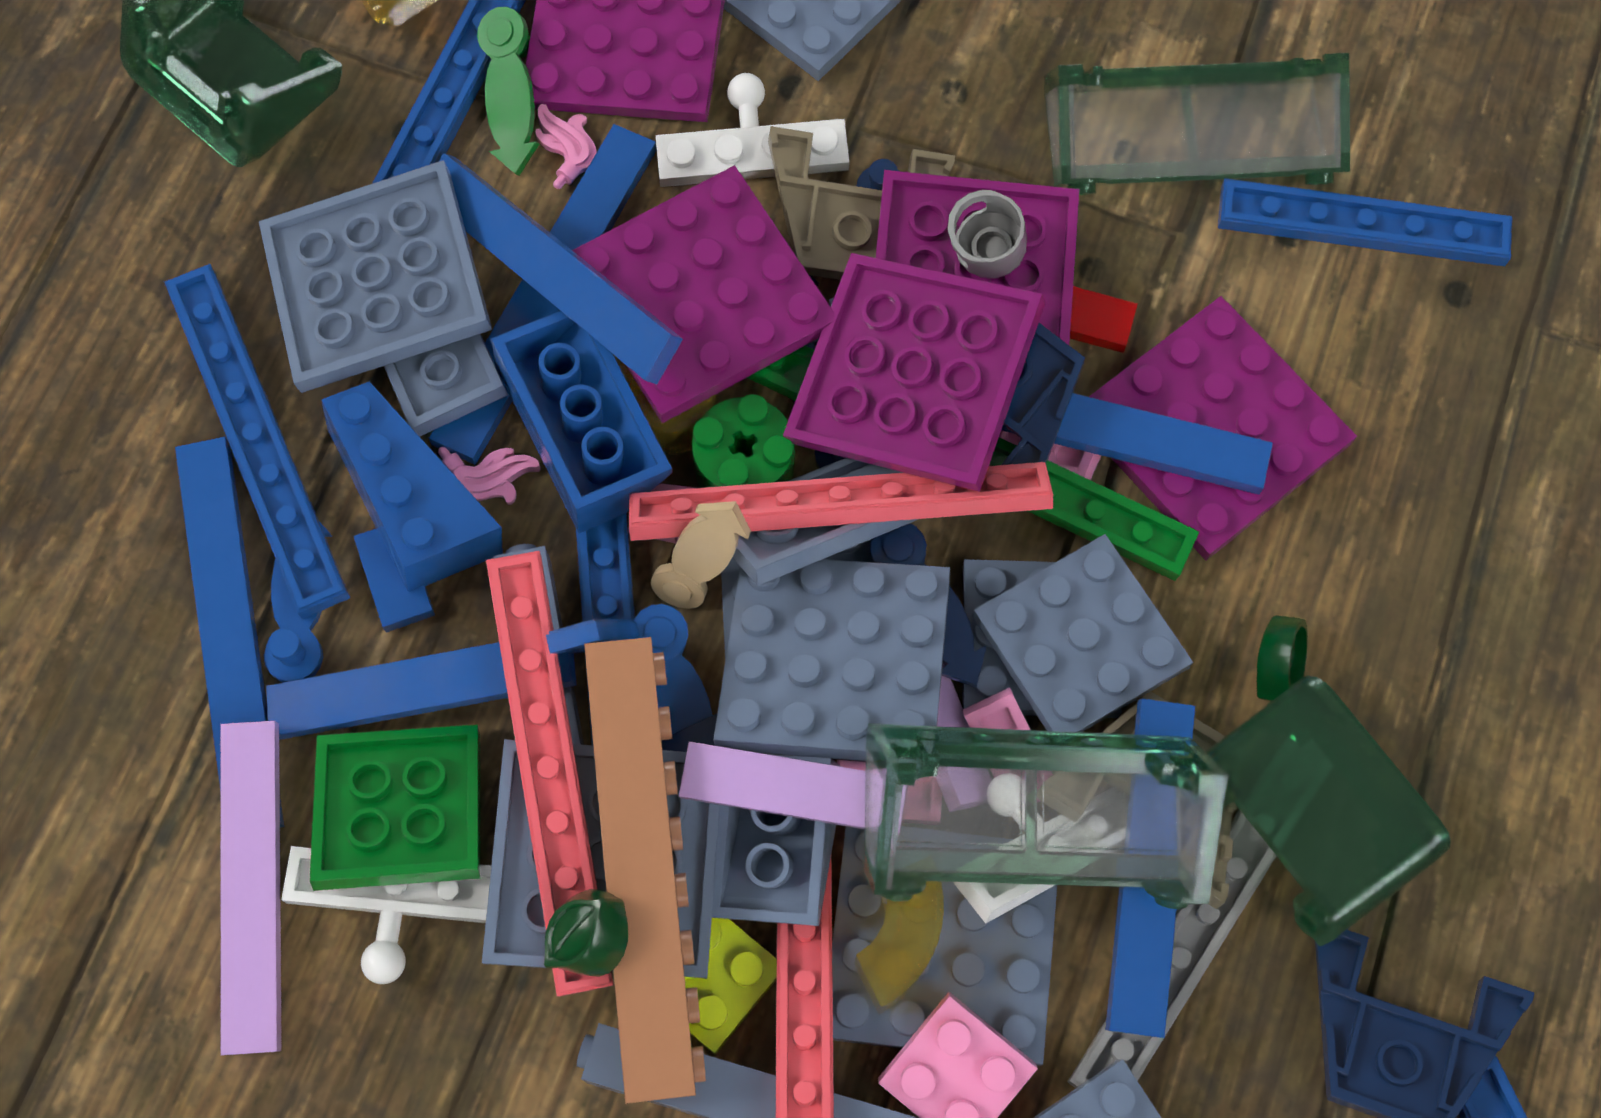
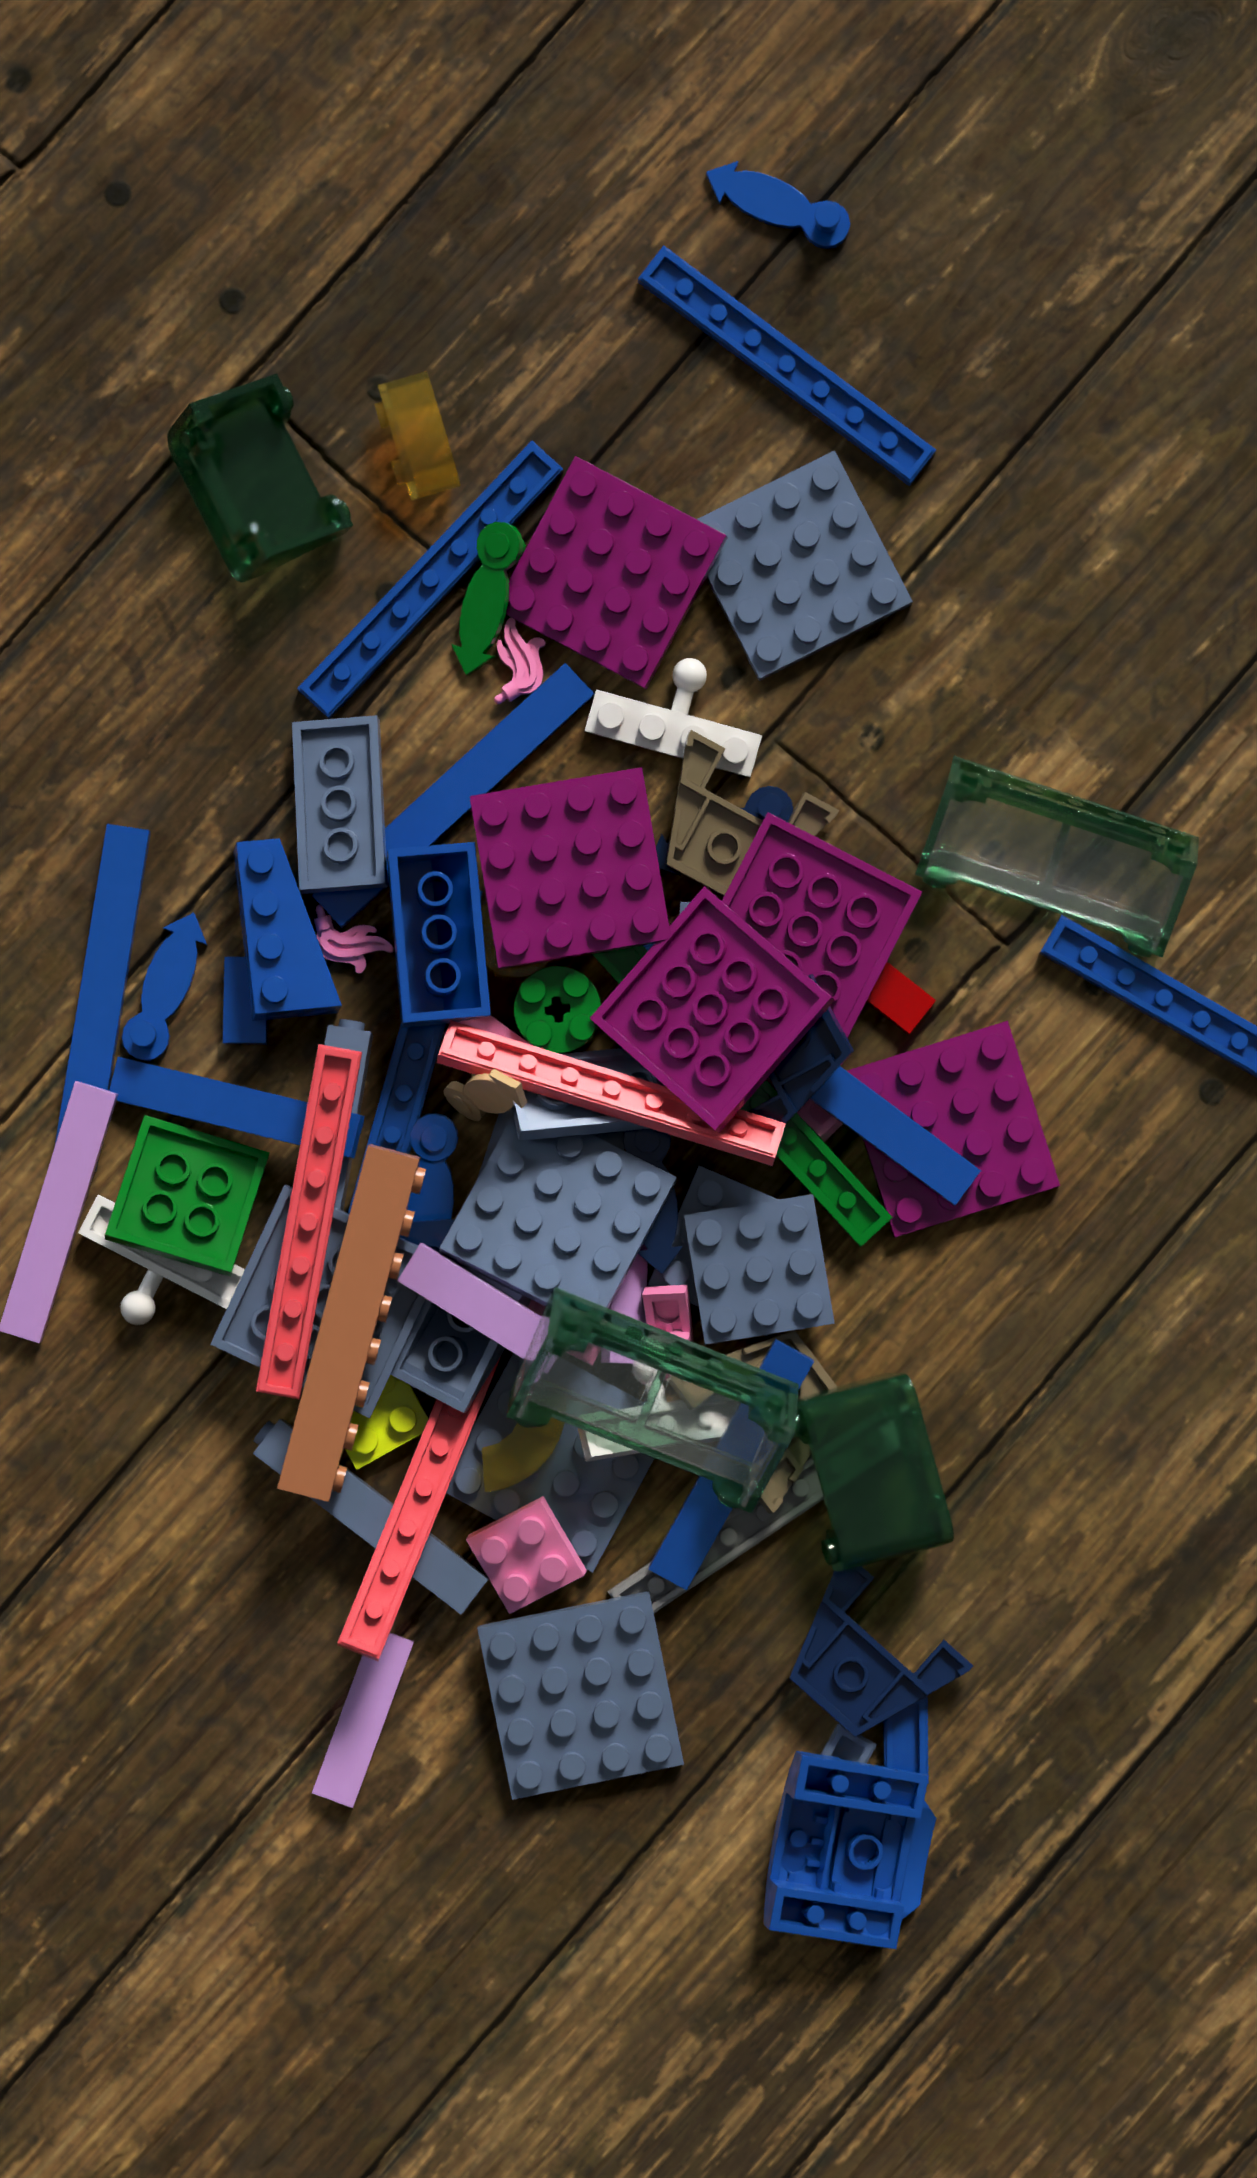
camera: 20 degrees right, 15 degrees up
blue tile [164,264,350,619] -> none
sand blue plate [259,160,492,393] -> none
blue tile [439,153,683,384] -> none
dark green hat [544,889,628,977] -> none
blue tile [546,619,640,654] -> none
light grey helmet [948,190,1027,279] -> none
dark green hat [1256,615,1308,703] -> none

